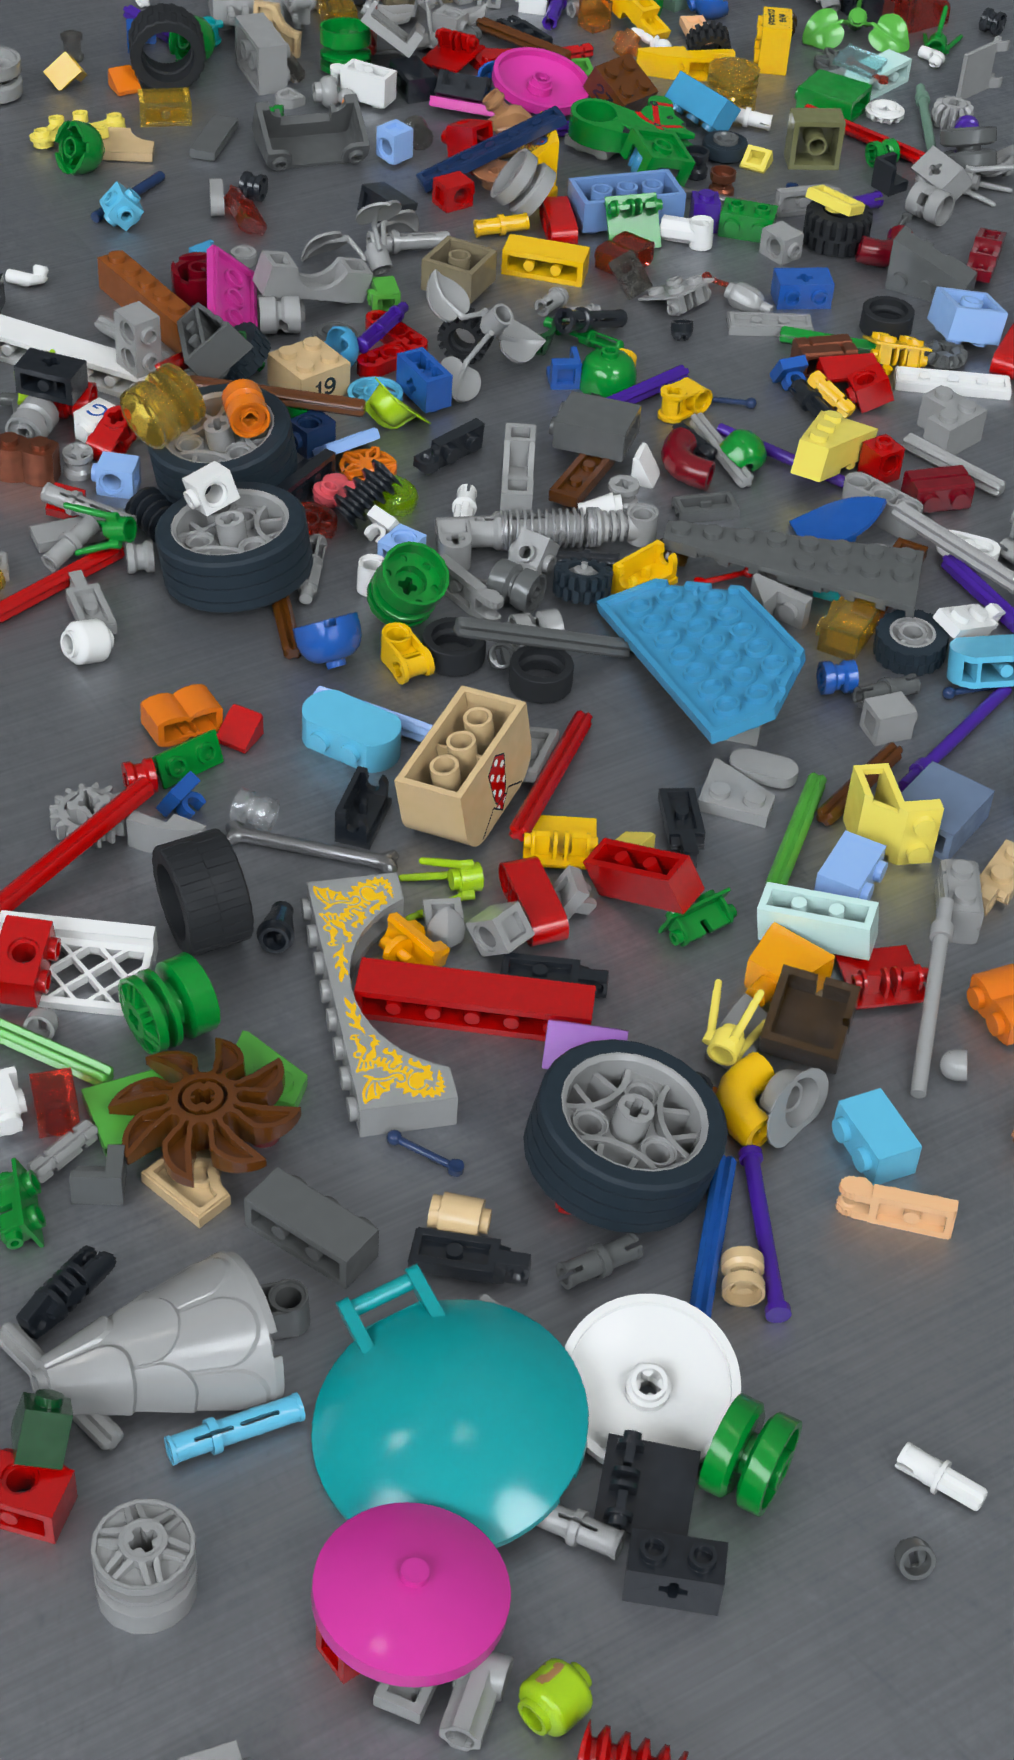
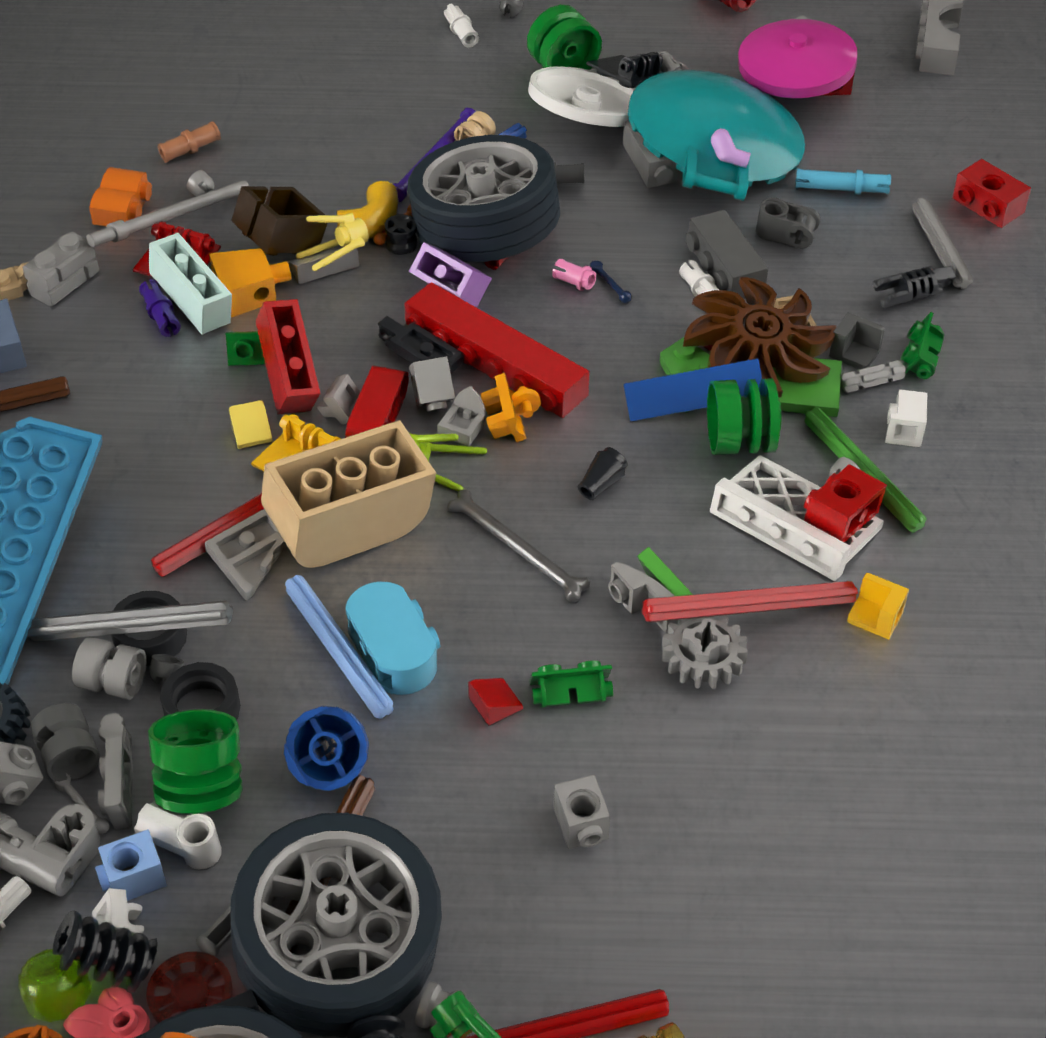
camera: 145 degrees left, 5 degrees up
dark green slope [11,1389,73,1470] -> none
clear red brick [29,1067,80,1138] -> none
light grey cone [30,1250,285,1416] -> none
white head [60,619,114,665] -> none
light grey hinge [65,570,118,634] -> none
light grey wheel [90,1499,198,1634] -> none
red wheel [121,757,159,793] -> none
orange brick [140,684,223,747] -> none
black tyre [152,828,254,957] -> none
blue tile [156,771,206,819] -> none
white brick [182,461,240,516] -> none
clear wheel [230,787,280,832] -> none
light grey arch [301,872,458,1137] -> none
black hinge [335,766,392,850] -> none
yellow piece [380,622,435,685] -> none
black hinge [408,1227,531,1284] -> none
tan brick [427,1191,492,1236] -> none
lime head [517,1658,593,1737] -> none
black brick [622,1527,728,1616] -> none
black hinge [658,788,706,868] -> none
light grey wing [698,758,775,828] -> none
light grey piece [760,1068,829,1148] -> none
bright green axle [765,772,827,886] -> none
light blue brick [814,830,888,900] -> none
medium azure brick [832,1088,922,1185] -> none
light nougat hinge [835,1175,959,1240] -> none
light yellow piece [843,763,944,865] -> none
none -> bright pink pin [552,259,596,291]
none -> light grey brick [553,775,610,849]
none -> blue sticker [623,358,762,422]
none -> bright green tile [637,547,693,619]
none -> white axle [679,260,719,297]
none -> lavender arm [711,128,751,168]

